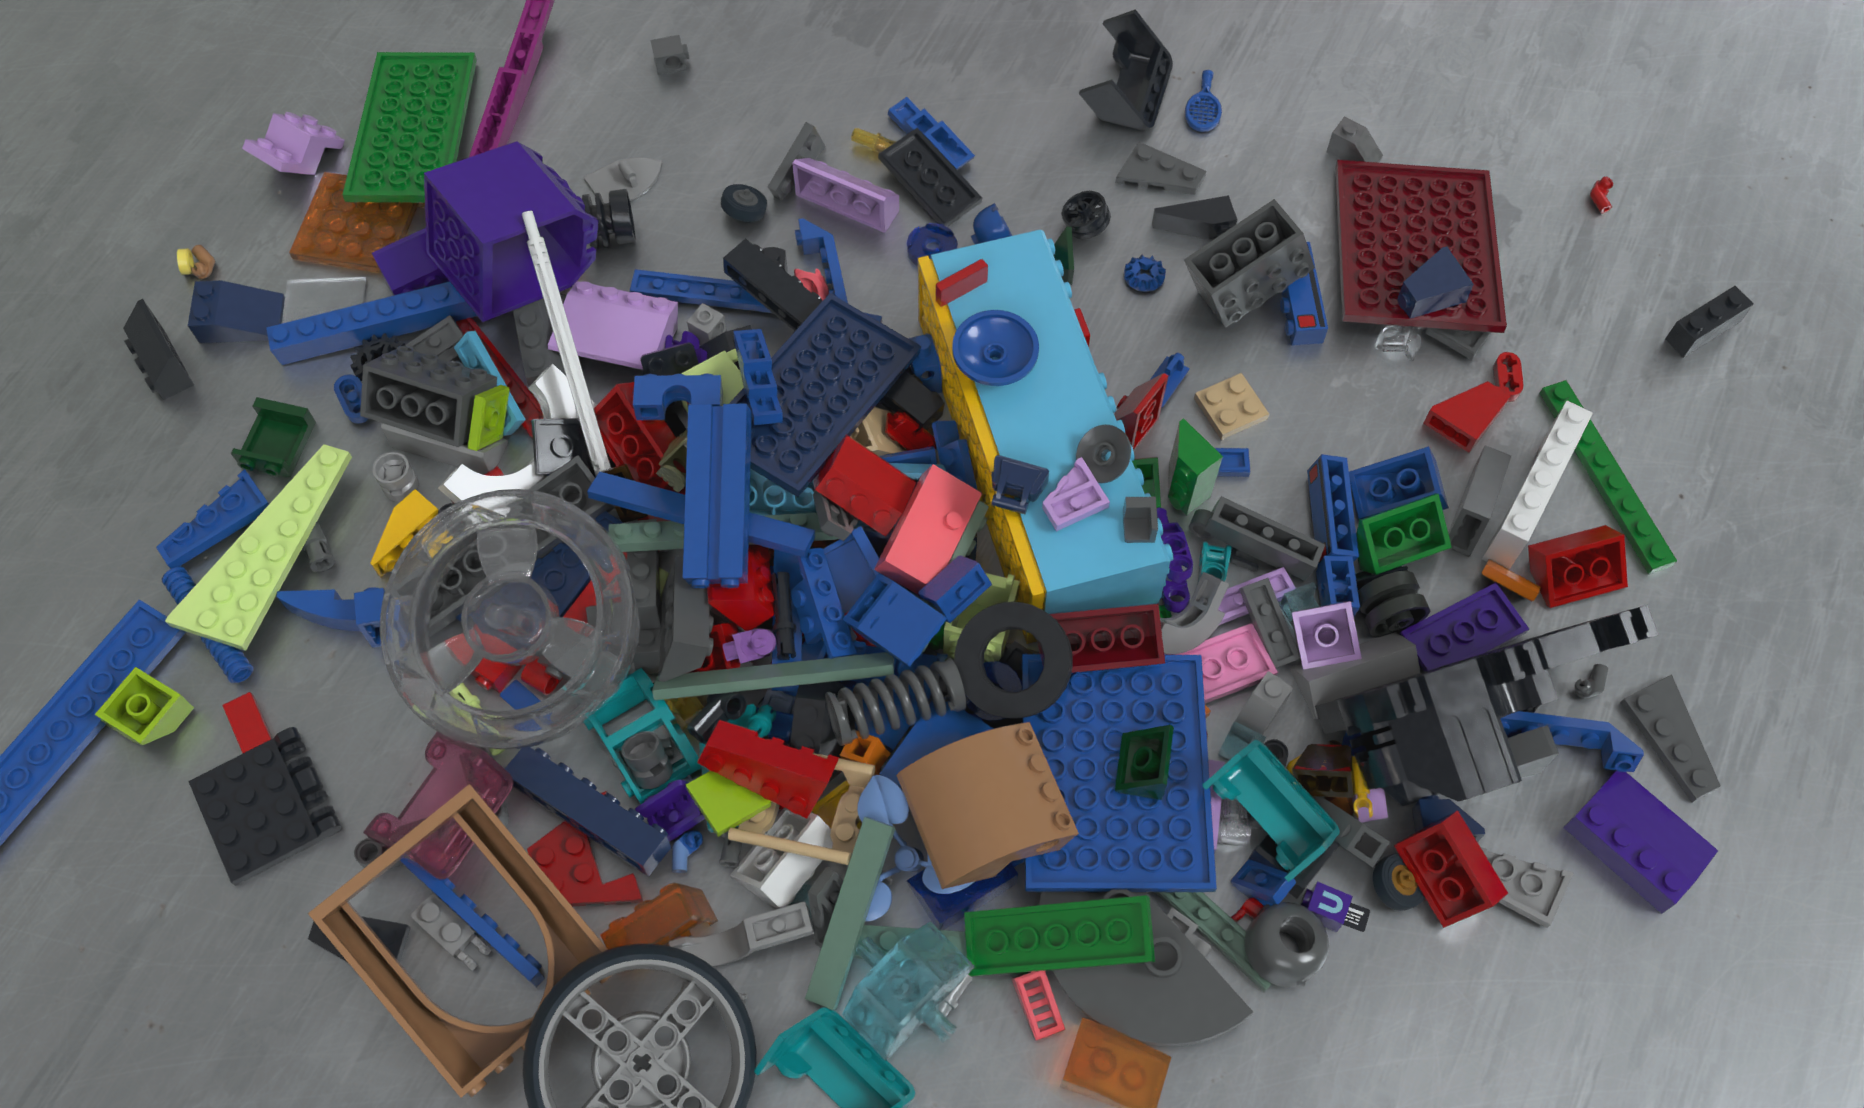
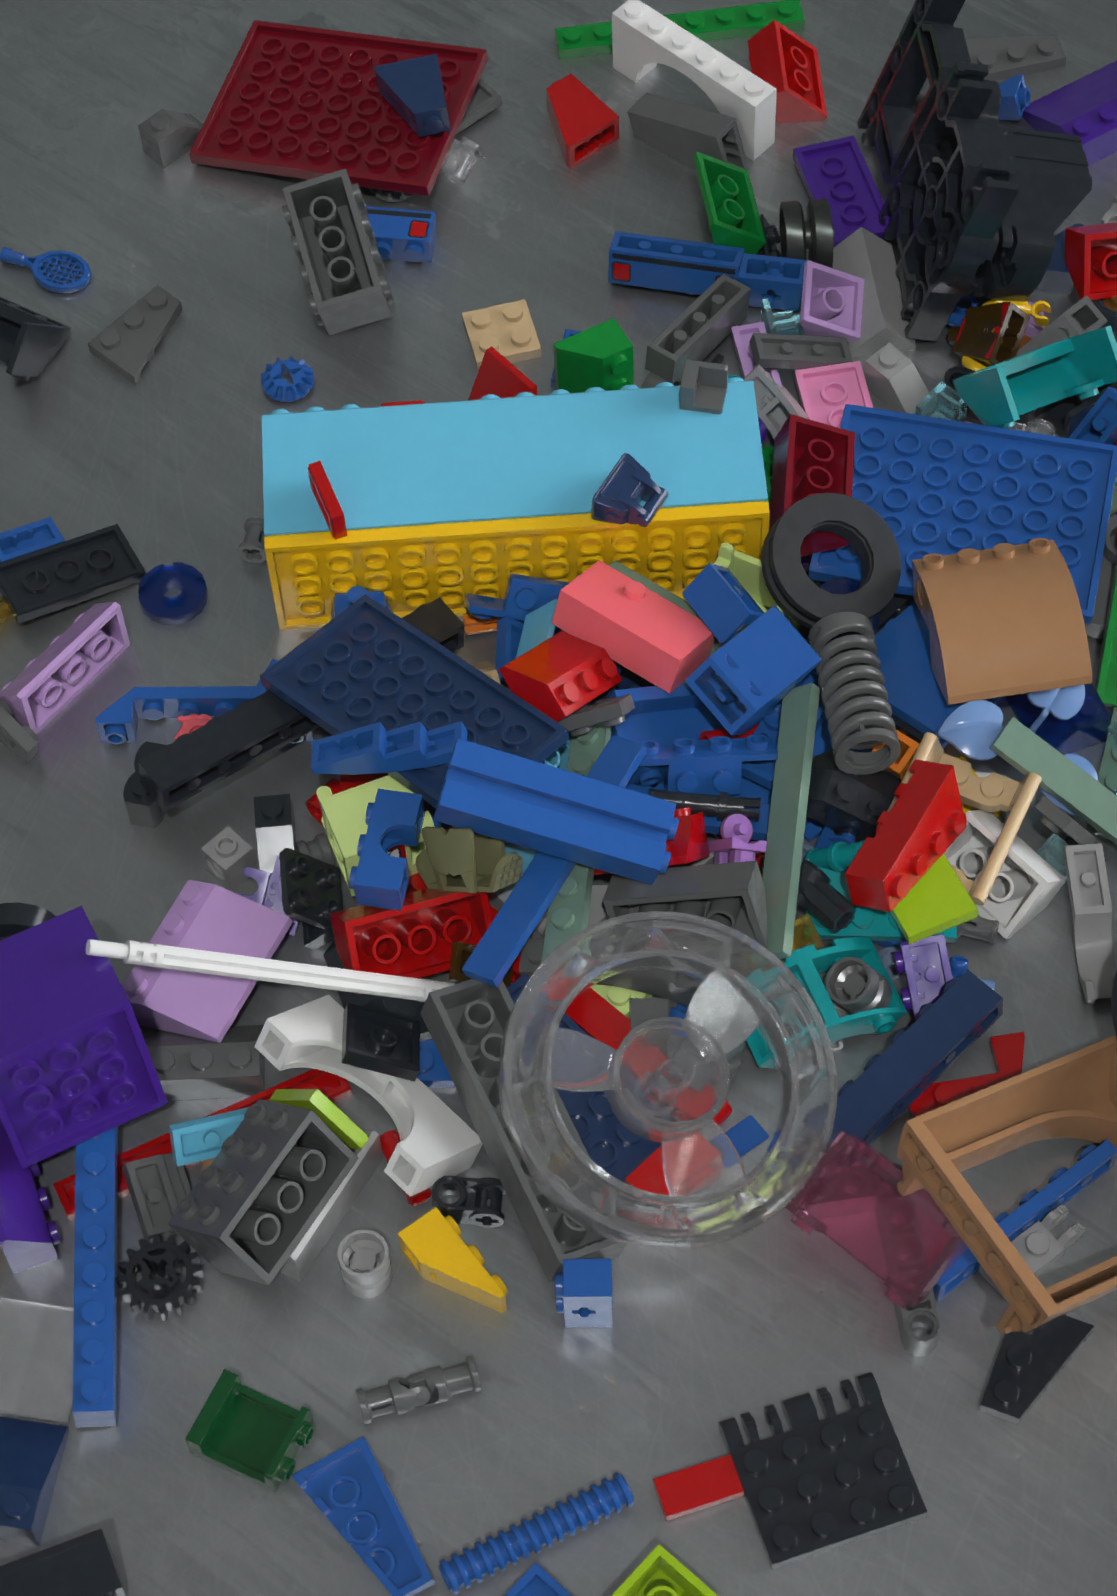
camera: 75 degrees left, 5 degrees down
yellowish green wing [165,444,352,651] -> none
blue slope [276,589,361,632] -> none
blue plate [334,374,369,423] -> none
clear orange wedge [600,883,718,950] -> none
blue plate [629,269,772,313] -> none
black wheel [721,184,767,222] -> none
red hinge [885,411,937,451] -> none
blue dish [952,310,1039,386] -> none
blue cylinder [971,203,1012,244] -> none
lavender wing [1042,457,1110,532] -> none
dark green slope [1053,227,1074,285] -> none
black wheel [1061,191,1111,239] -> none
dark grey dish [1076,425,1131,483] -> none
dark green slope [1115,725,1174,800] -> none
blue hinge [1150,353,1190,408] -> none
black slope [1152,195,1237,240] -> none
blue slope [1349,446,1449,520] -> none
orange tile [1481,559,1541,602] -> none
red beam [1493,352,1524,402] -> none

